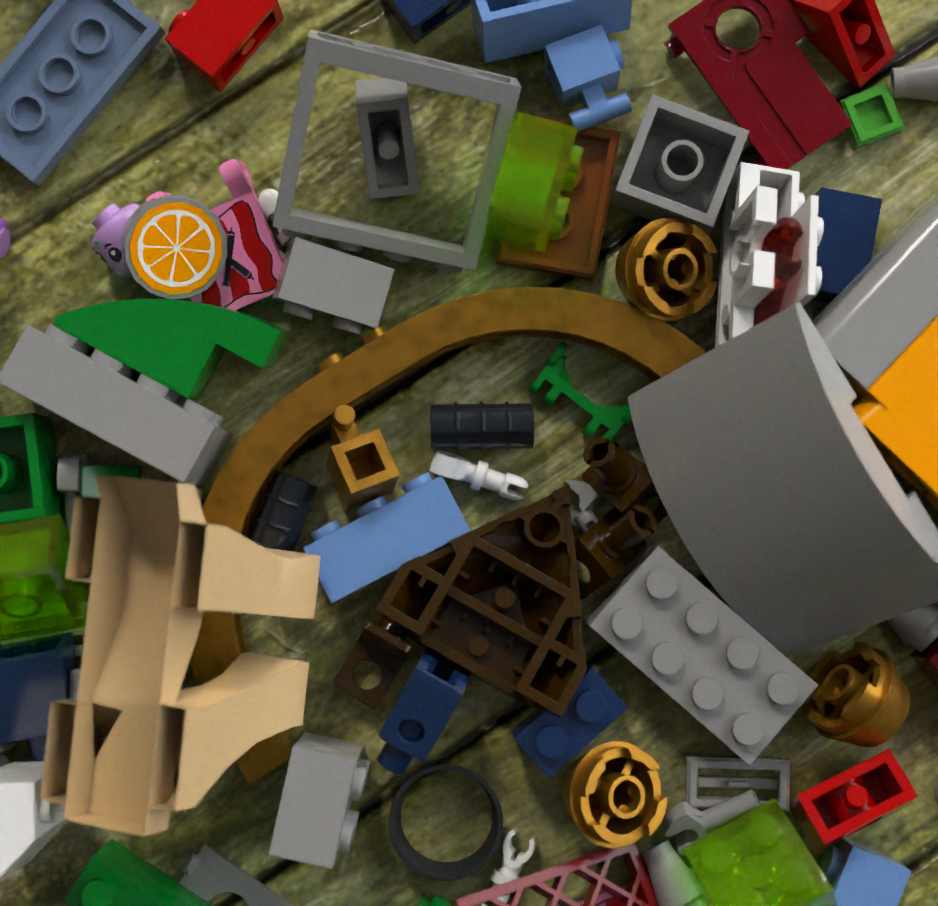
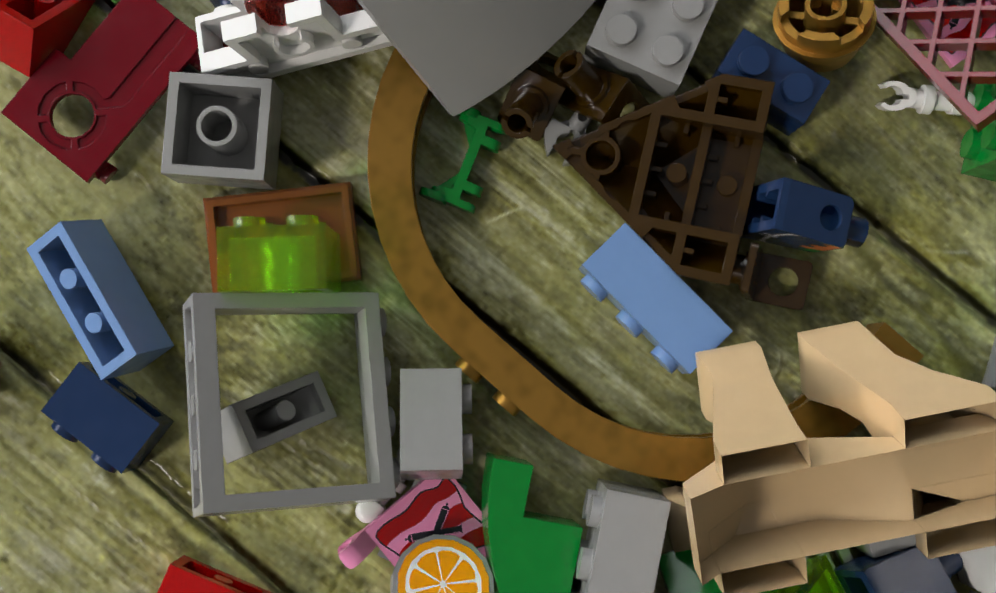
camera: 110 degrees left, 0 degrees up
black axle [249,470,319,552] -> none
light grey brick [268,732,371,869] -> none
pearl gold brick [326,405,400,511] -> none
black tyre [389,764,503,881] -> none
white piece [429,450,528,501] -> none
black axle [430,401,534,452] -> none
medium blue brick [543,24,632,133] -> none
pearl gold cone [615,217,718,321] -> none

